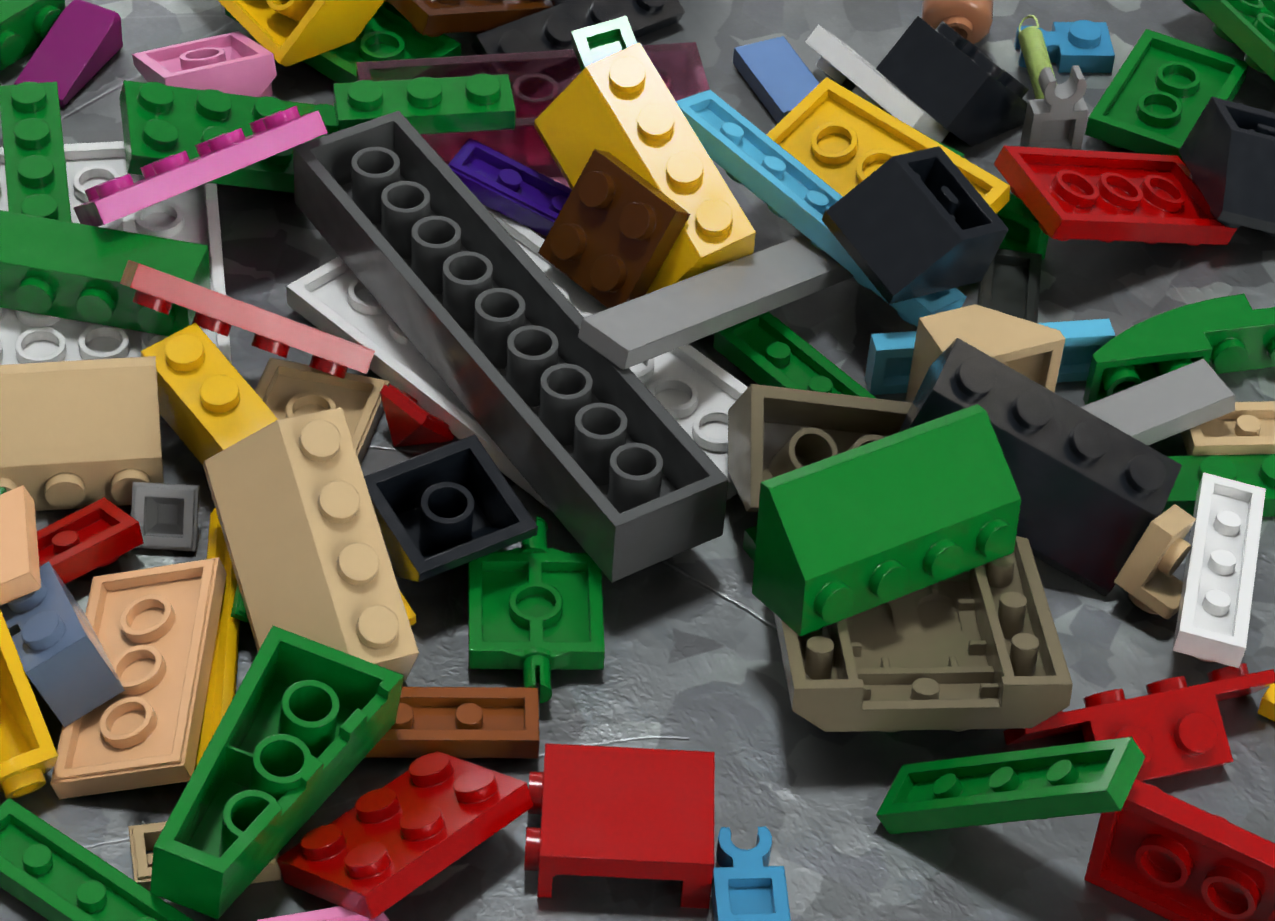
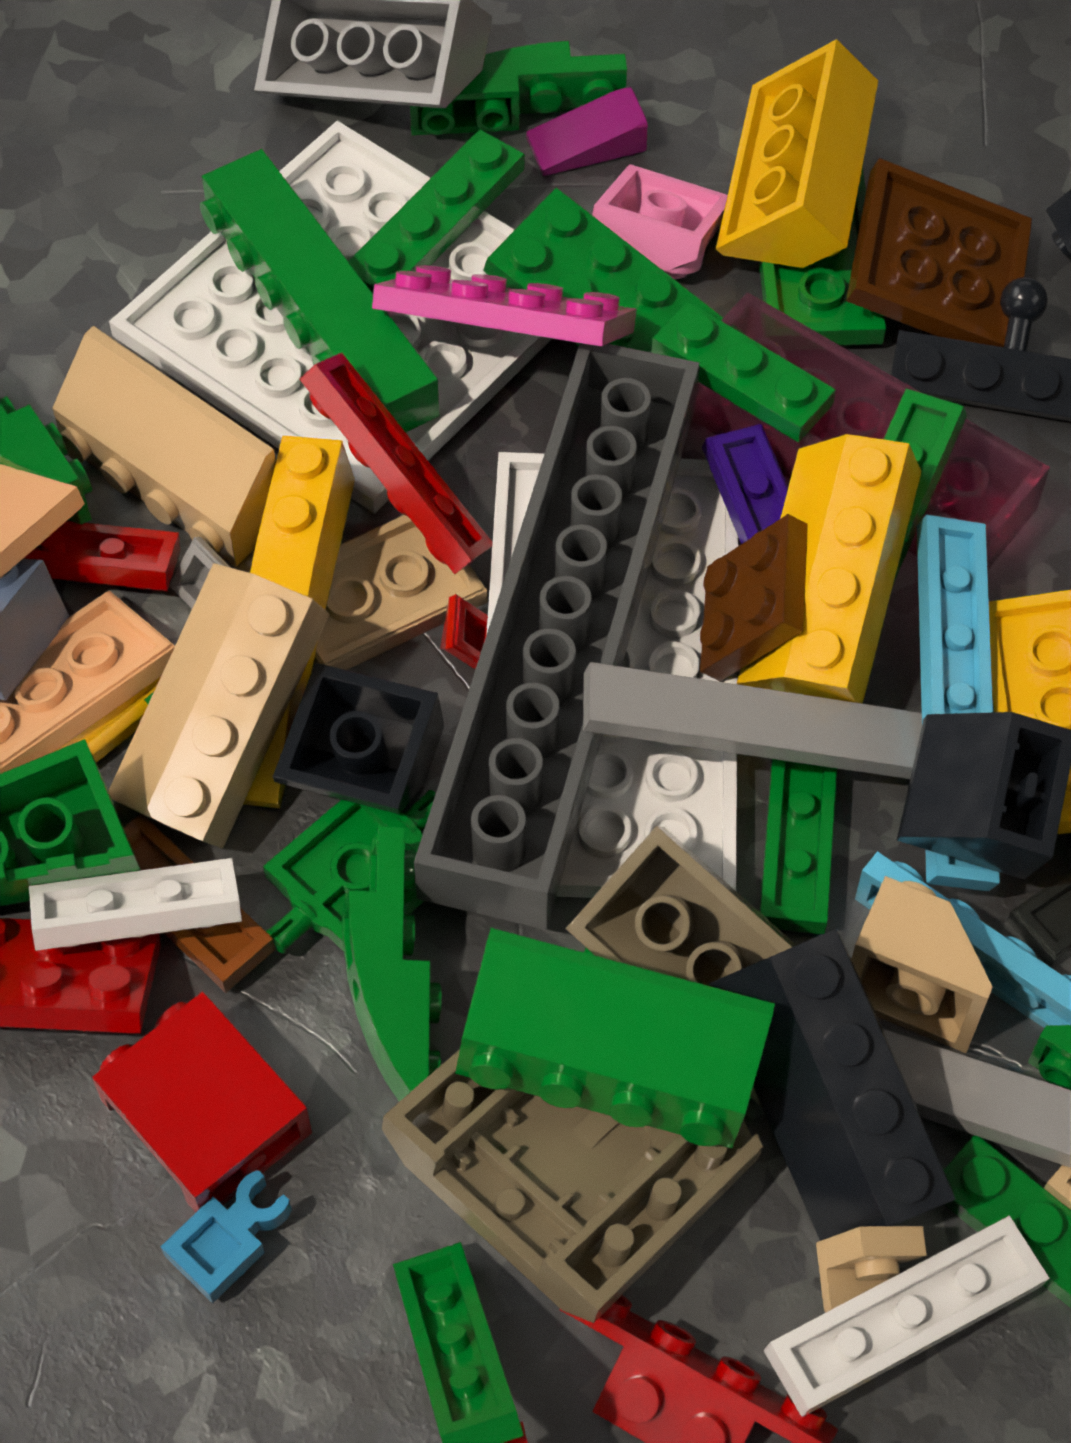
camera: 50 degrees right, 15 degrees up
none -> white plate [29,858,242,951]
none -> green slope [342,826,441,1102]

